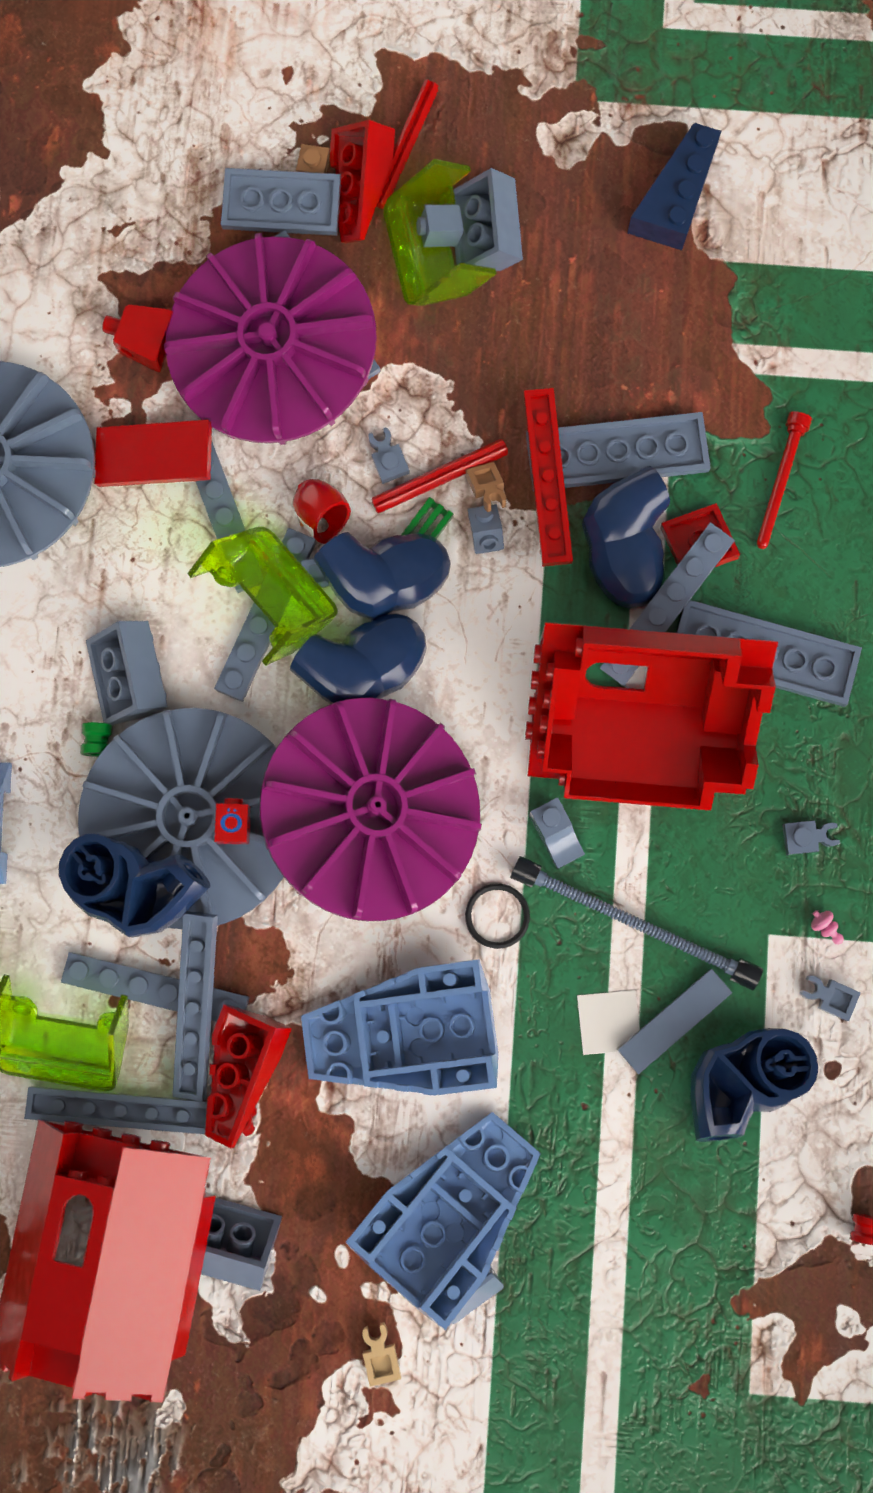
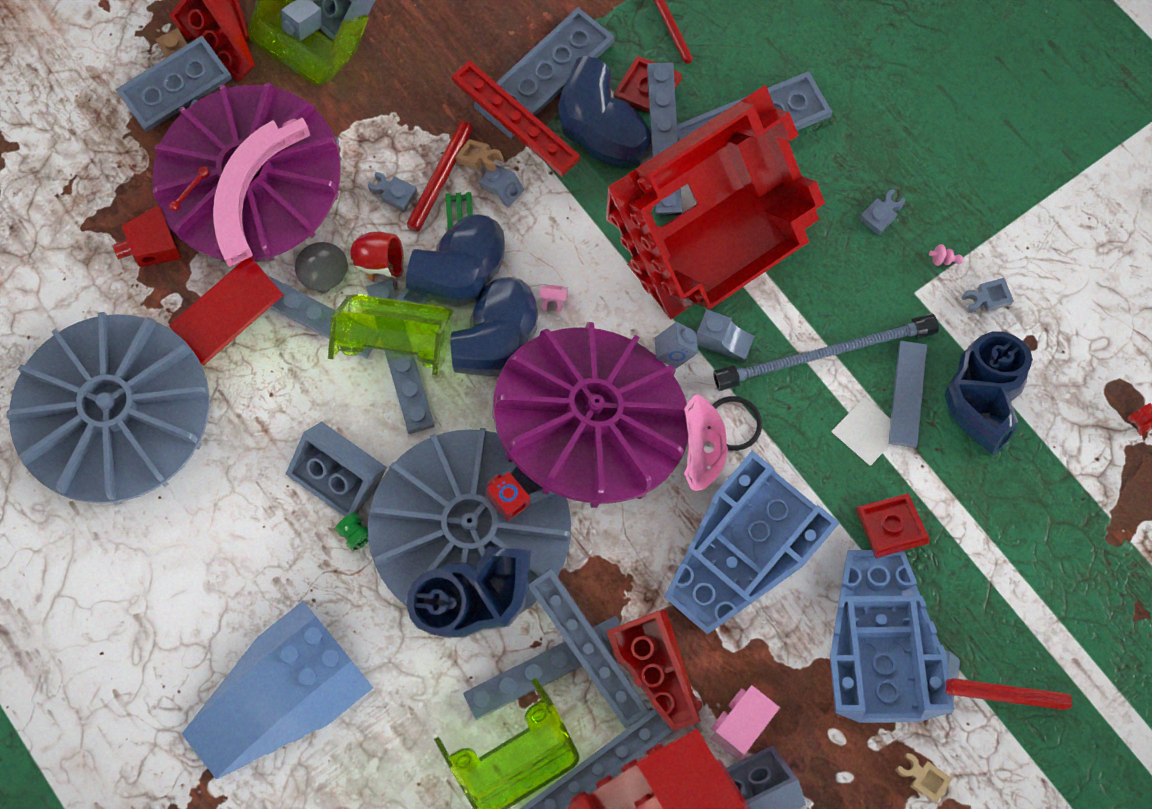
camera: 45 degrees left, 10 degrees down
none -> red hinge [169,166,210,211]
none -> bright pink arch [213,117,310,267]
none -> dark grey dish [295,242,349,293]
none -> bright pink tile [539,284,568,312]
none -> sand blue brick [654,322,698,369]
none -> bright pink piece [684,394,728,491]
none -> bright pink brick [710,685,780,761]
none -> red plate [856,493,930,558]
none -> red axle [945,678,1072,710]

